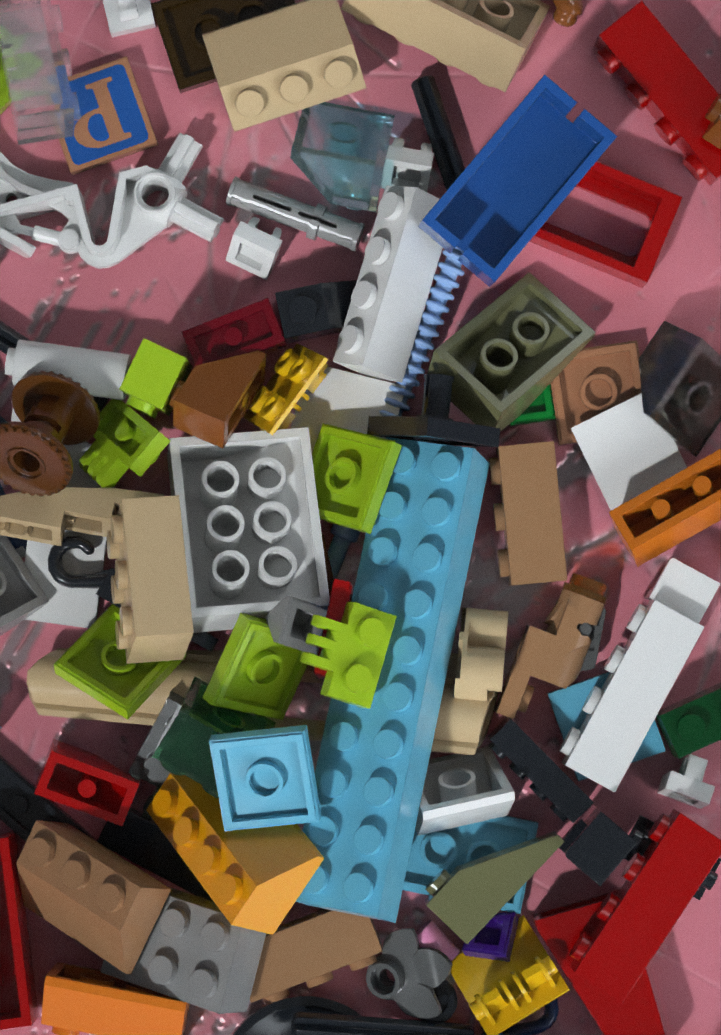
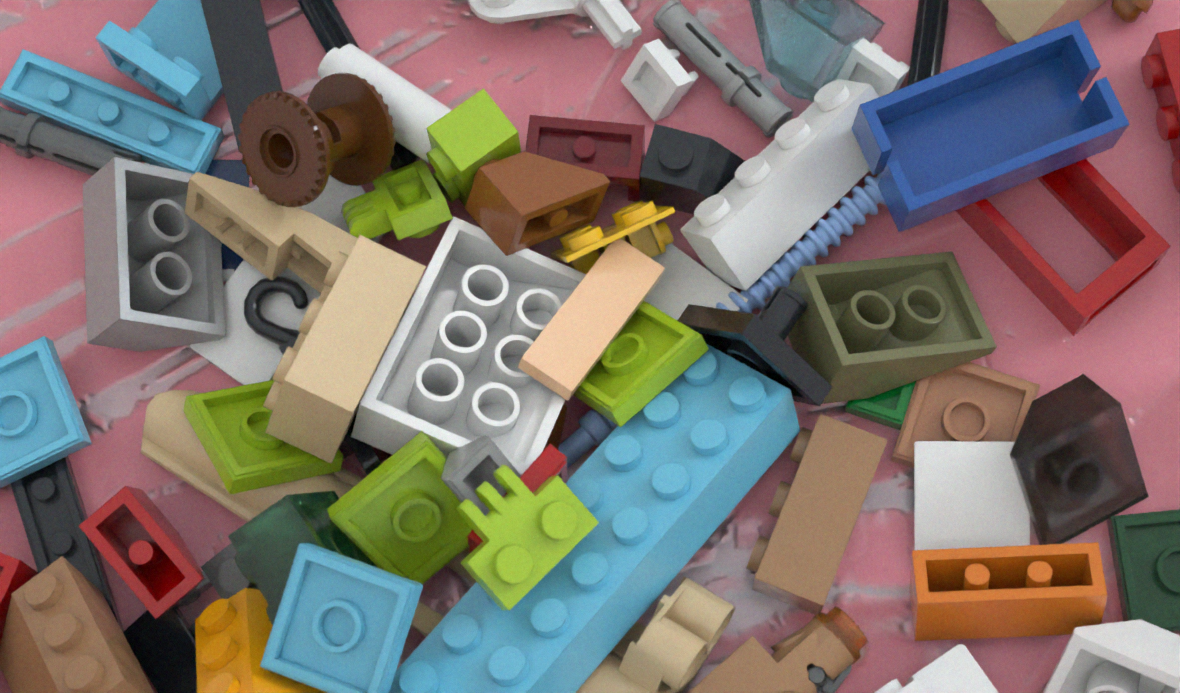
camera: 30 degrees right, 15 degrees down
none -> light nougat tile [518,238,665,401]

